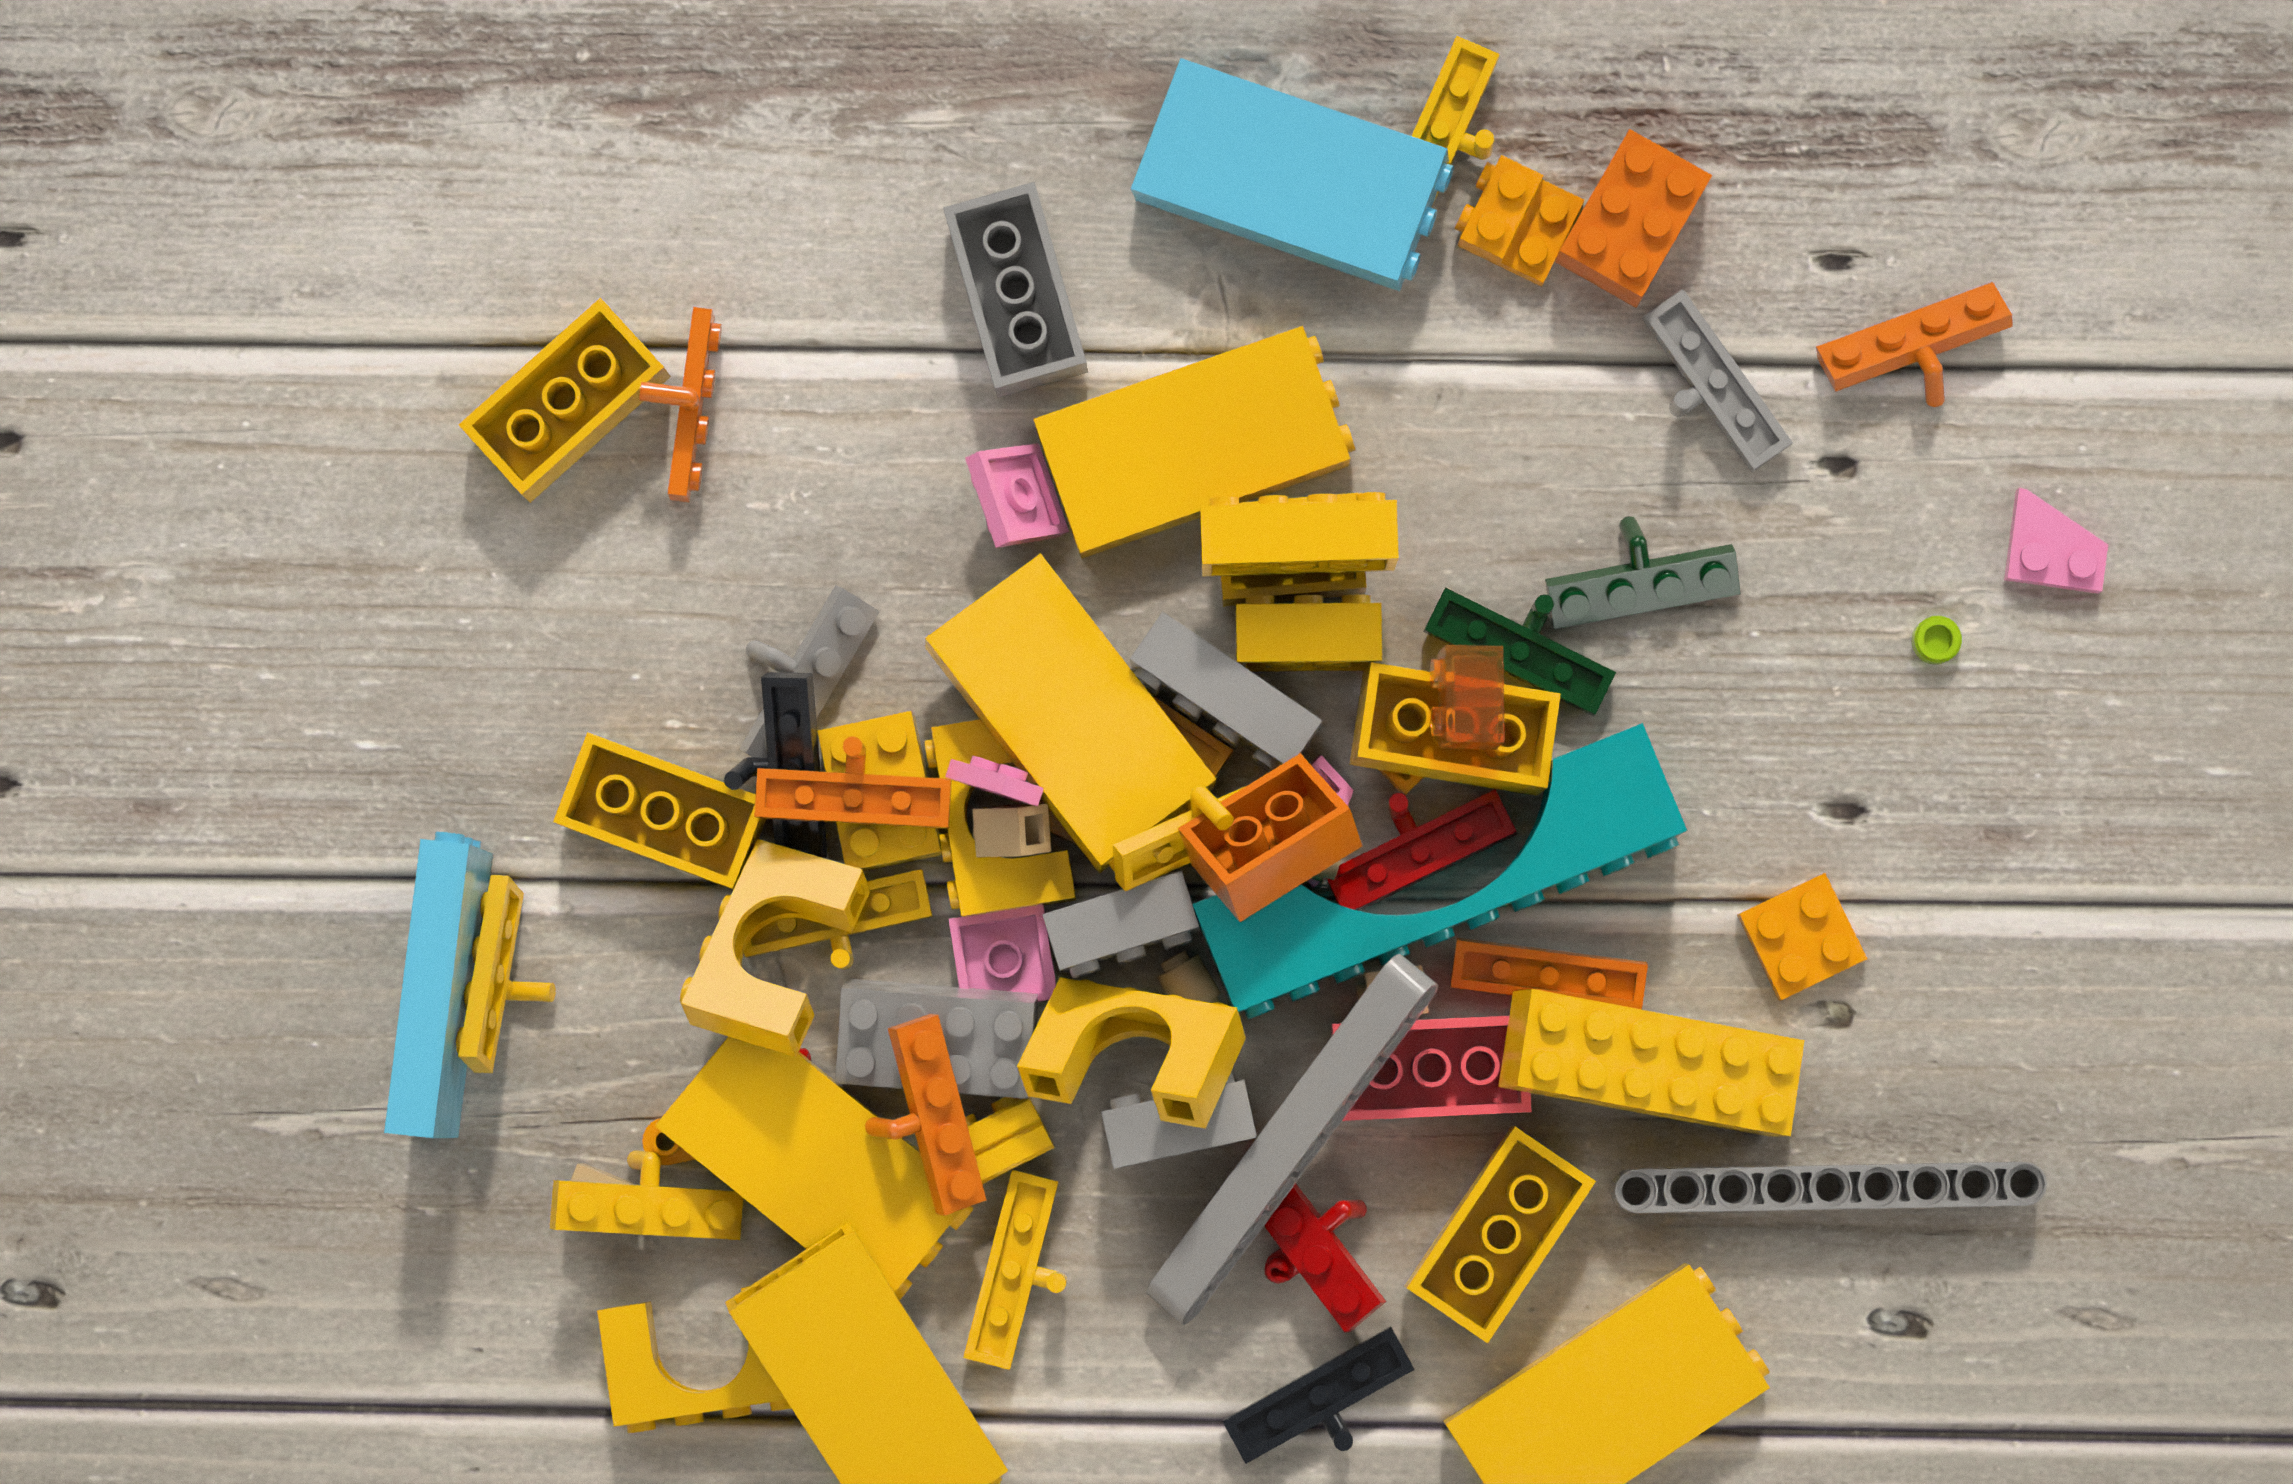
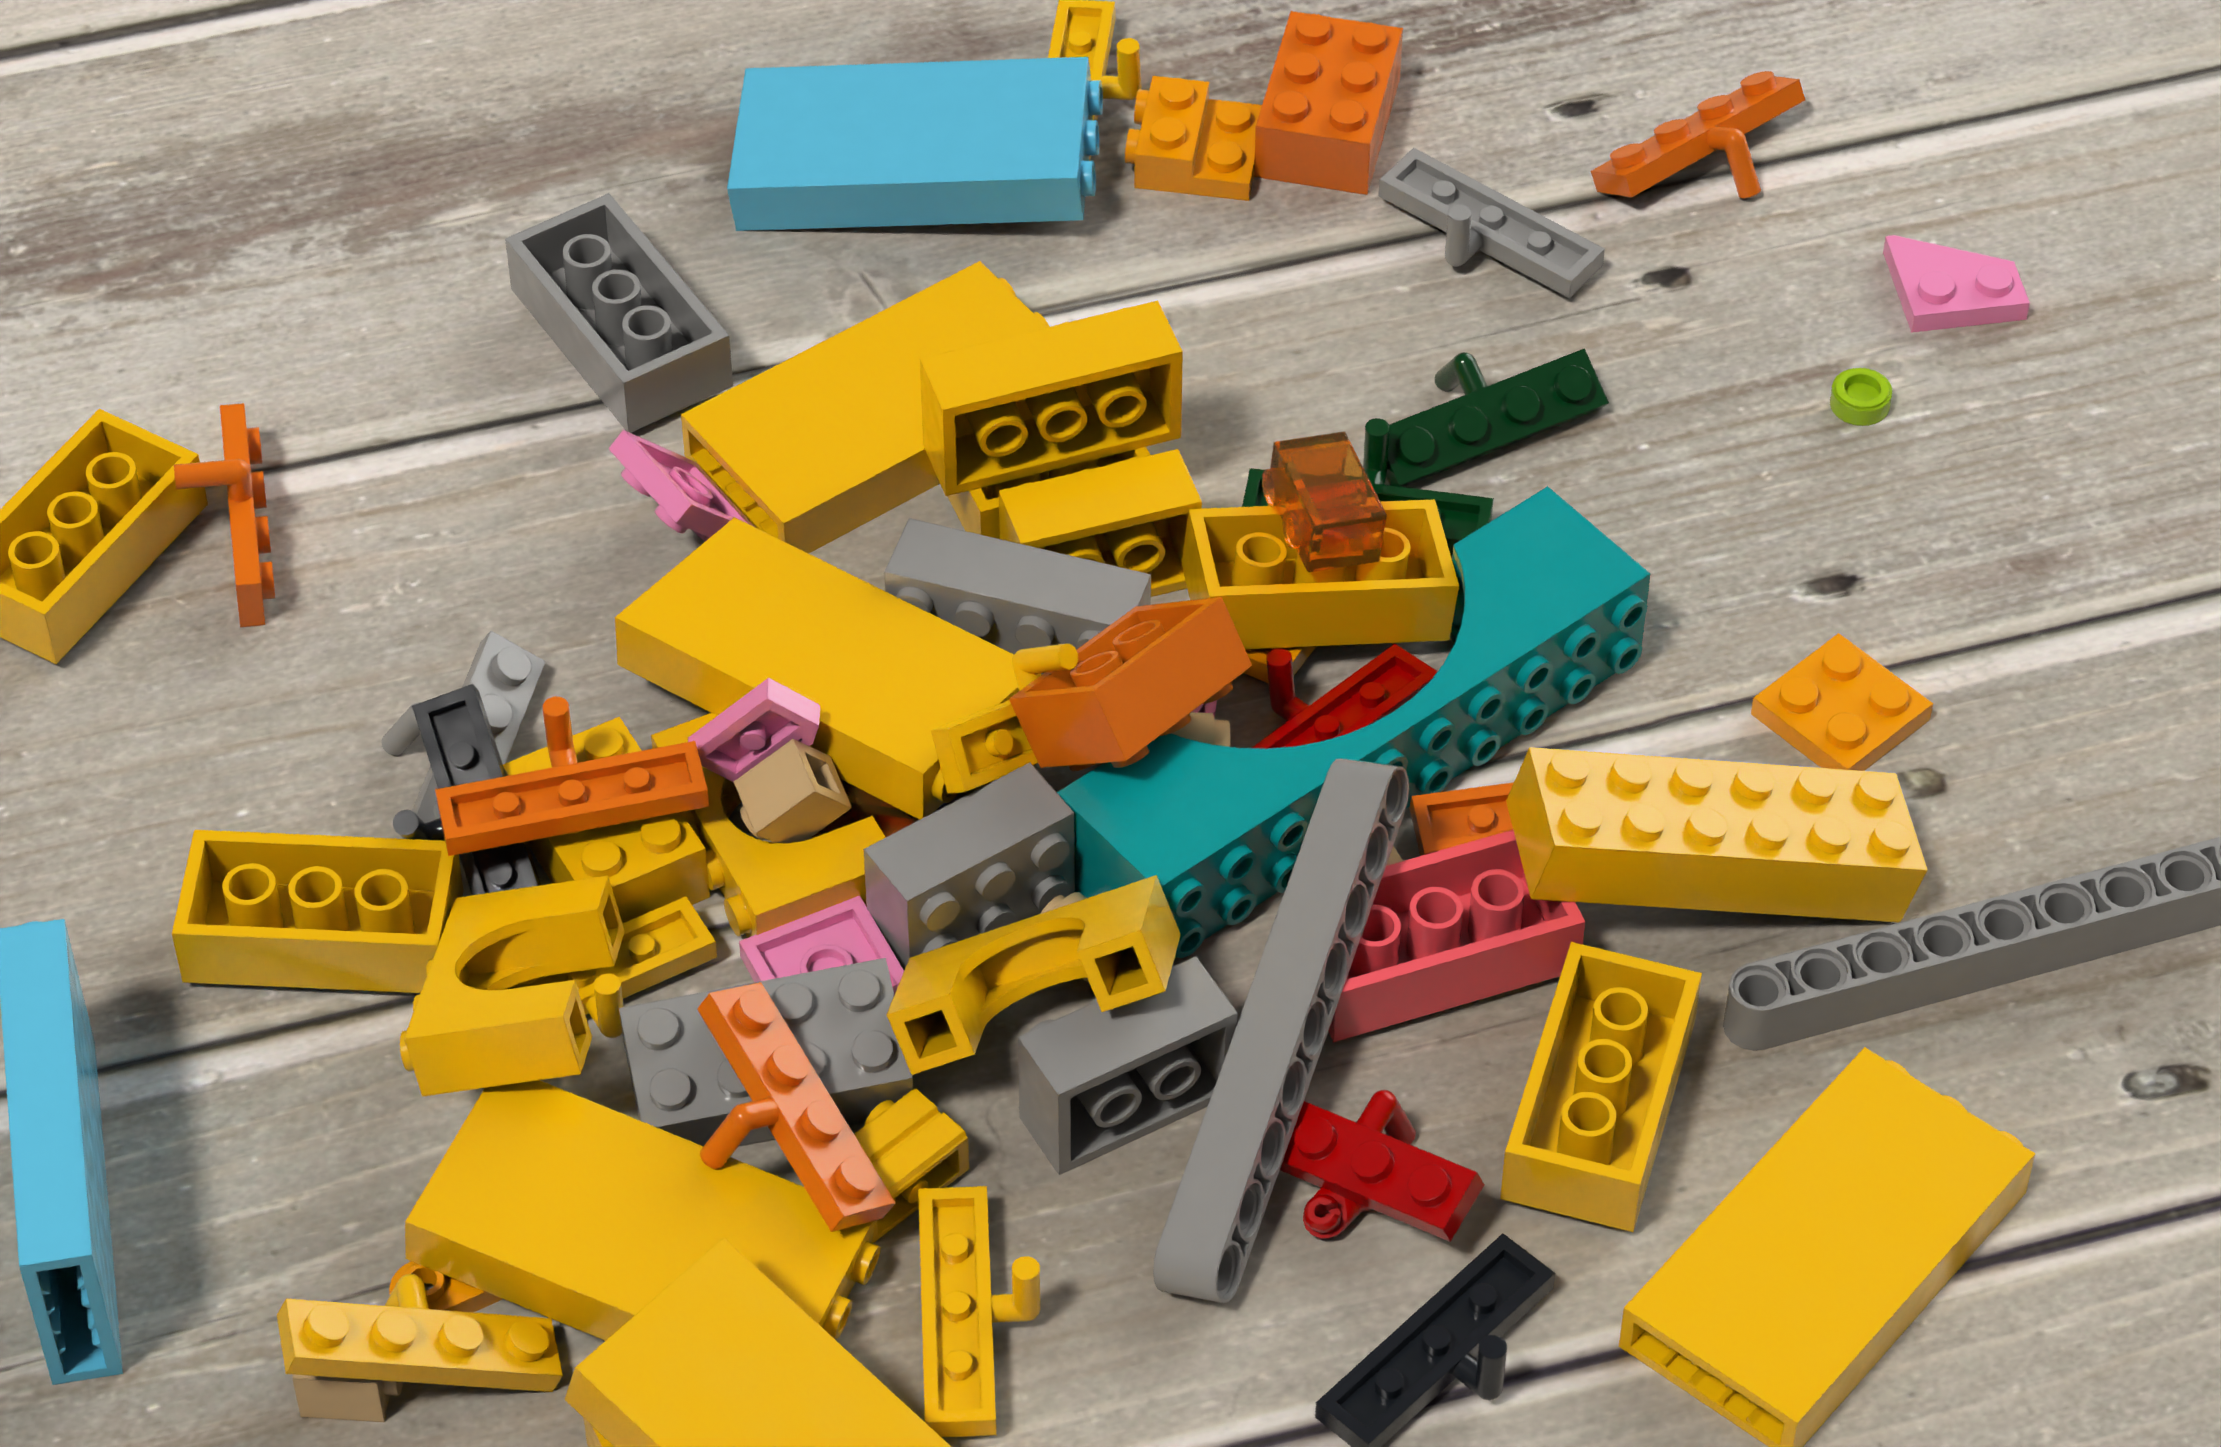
camera: 25 degrees left, 35 degrees down
yellow plate [456,875,556,1073] -> none

